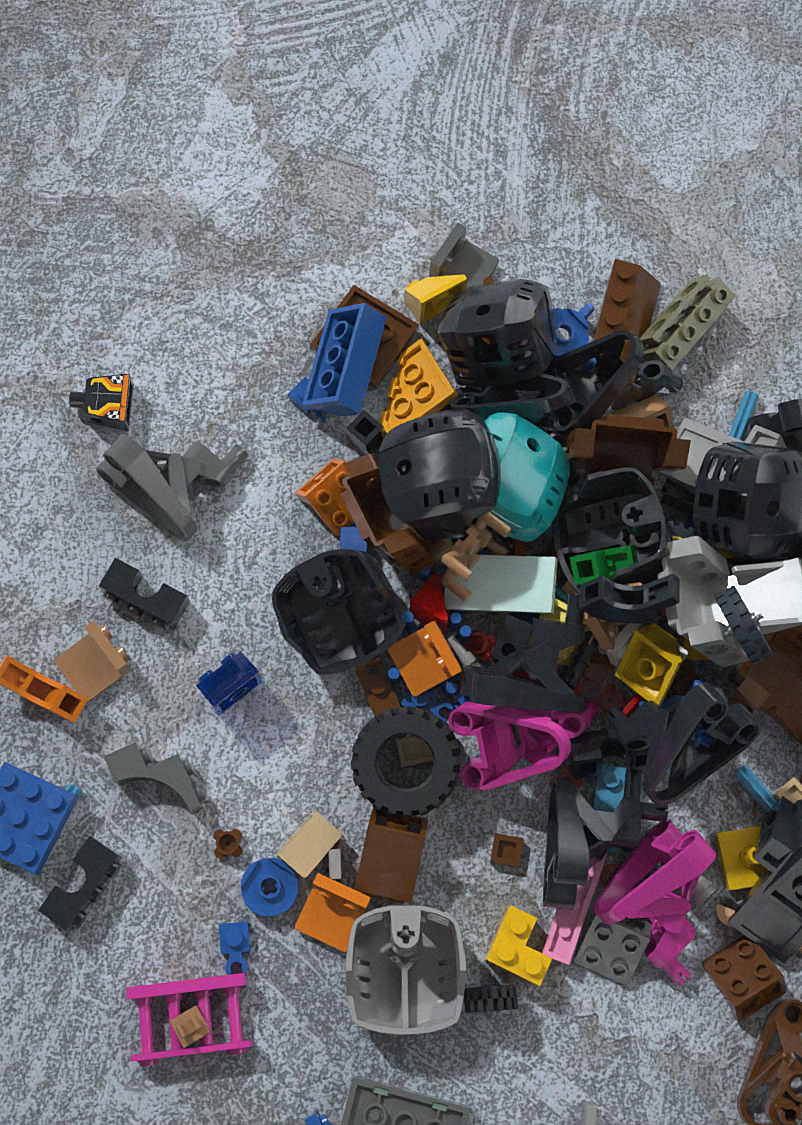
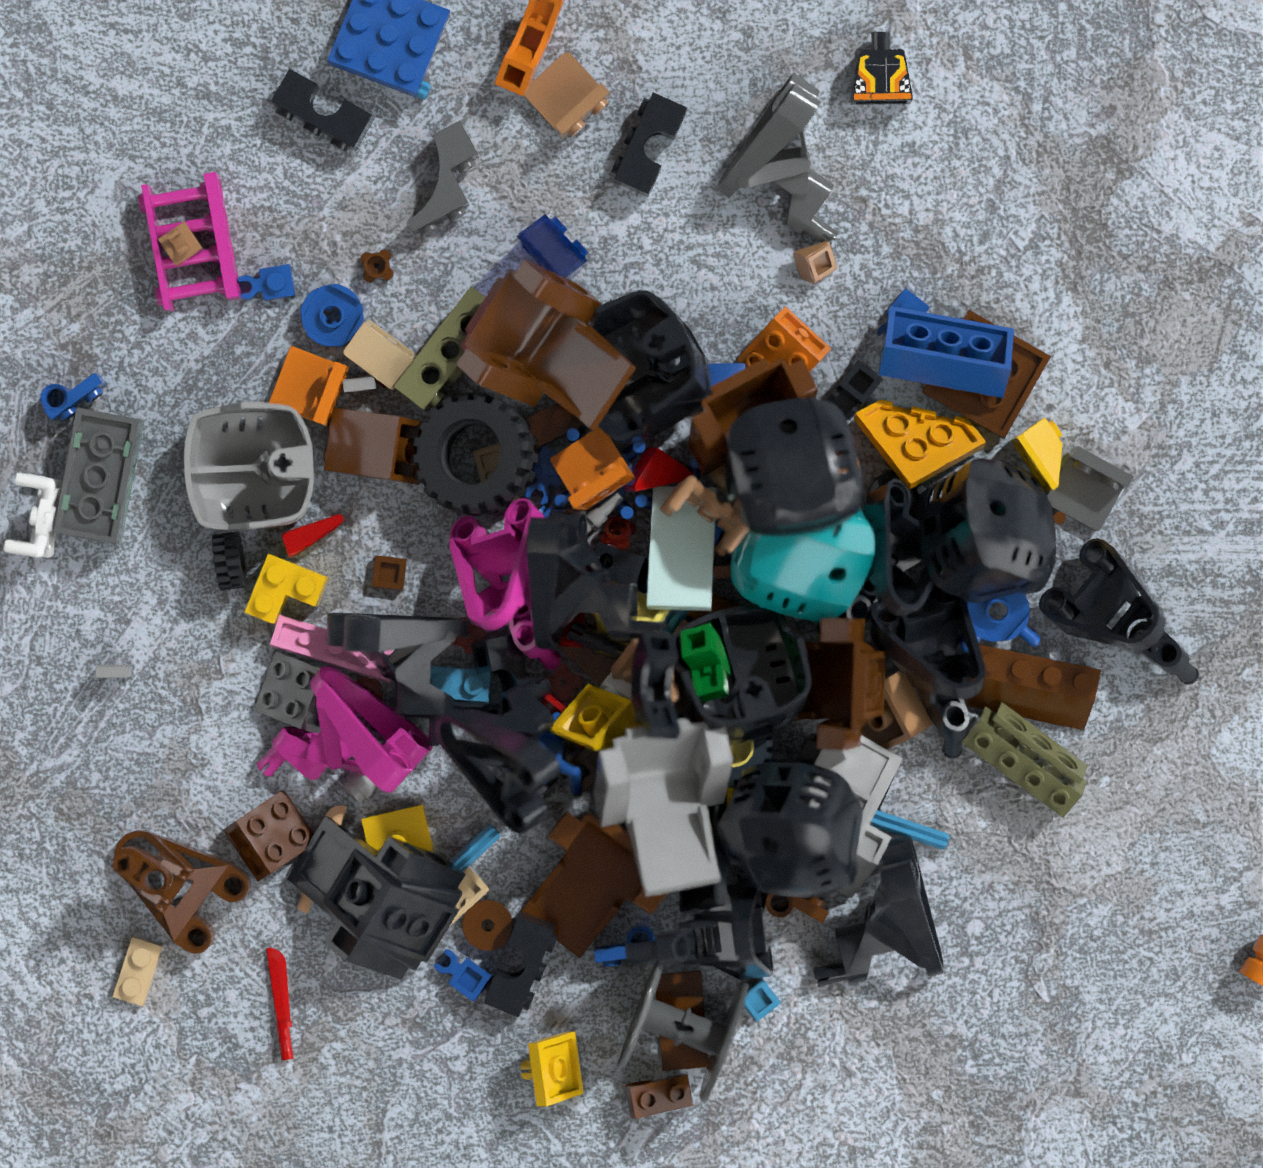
camera: 90 degrees right, 15 degrees up
black wheel [714,585,773,666] -> none
none -> red slope [281,514,346,558]
none -> olive brick [393,286,485,411]
none -> reddish brown piece [456,259,636,430]
none -> medium nougat slope [793,241,838,284]
none -> black connector [1039,538,1199,685]

